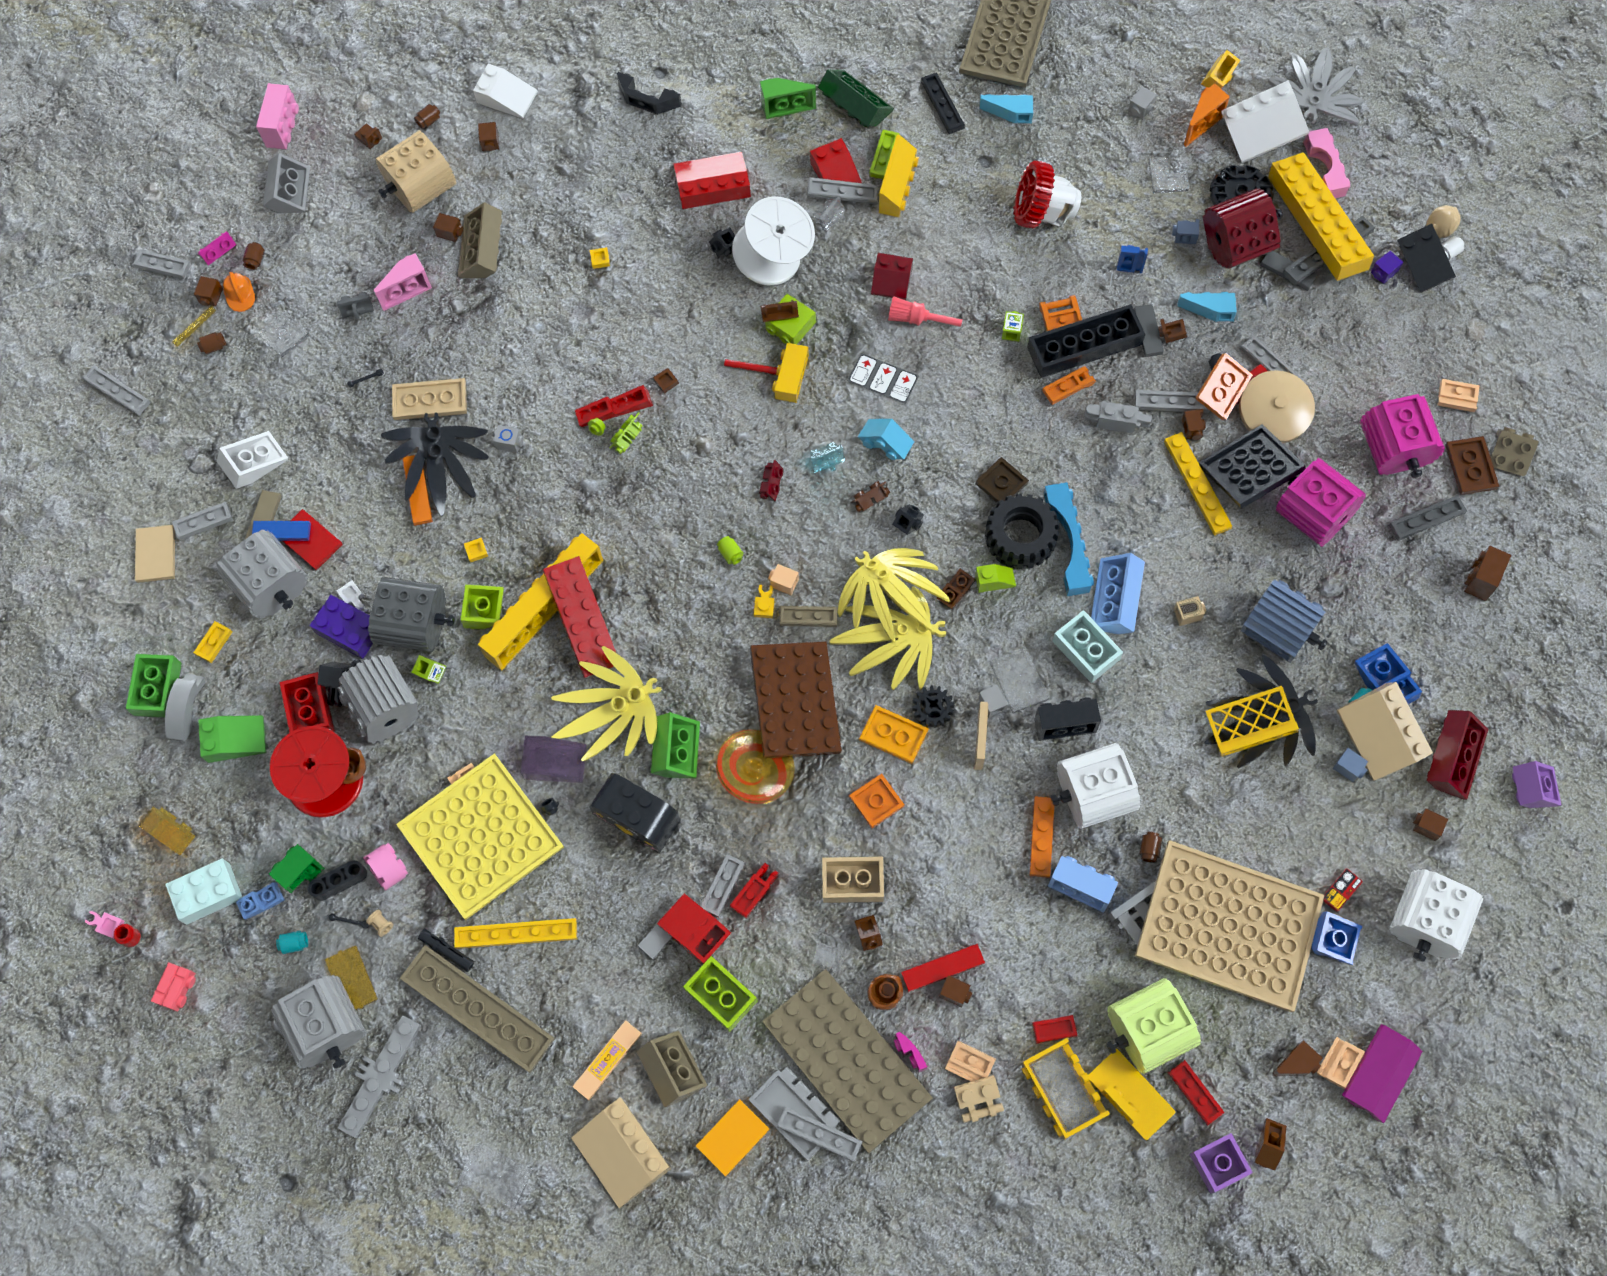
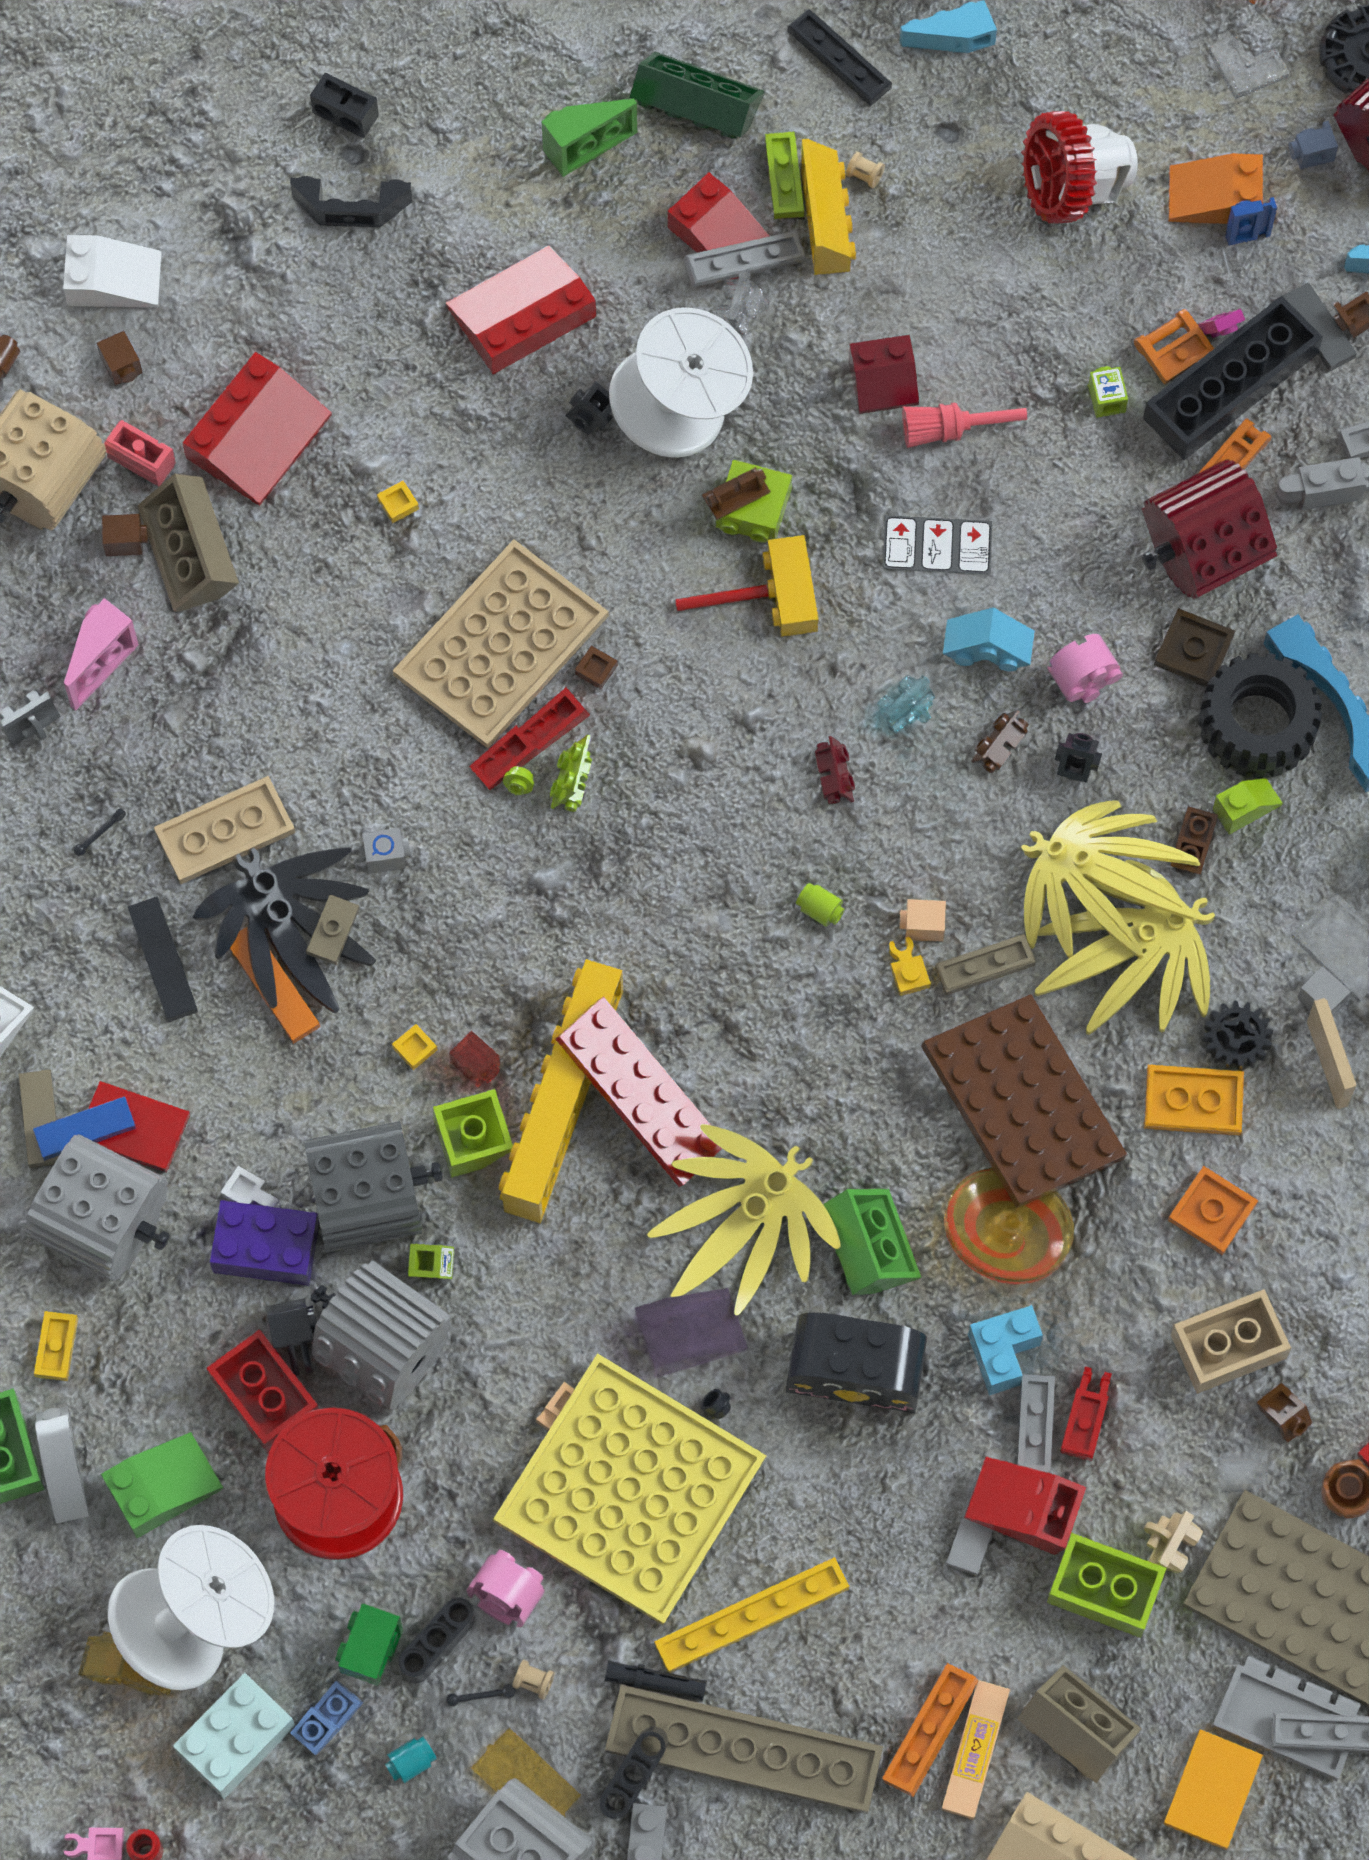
camera: 25 degrees left, 0 degrees up
none -> coral brick [104,420,176,486]
none -> white piece [108,1525,274,1690]
none -> black tile [127,896,198,1022]
none -> slope [182,351,332,506]
none -> dark tan plate [306,895,360,965]
none -> black brick [310,72,379,139]
none -> tan plate [393,539,609,749]
none -> clear red brick [449,1030,500,1088]
none -> black beam [600,1726,668,1819]
none -> tan bush [846,151,885,189]
none -> orange plate [882,1663,978,1797]
none -> medium azure brick [968,1305,1043,1395]
none -> bright pink brick [1047,634,1123,703]
none -> dark red piece [1141,459,1278,599]
none -> tan hips [1144,1511,1203,1573]
none -> orange slope [1169,153,1263,224]
none -> dark pink plate [1197,309,1245,338]

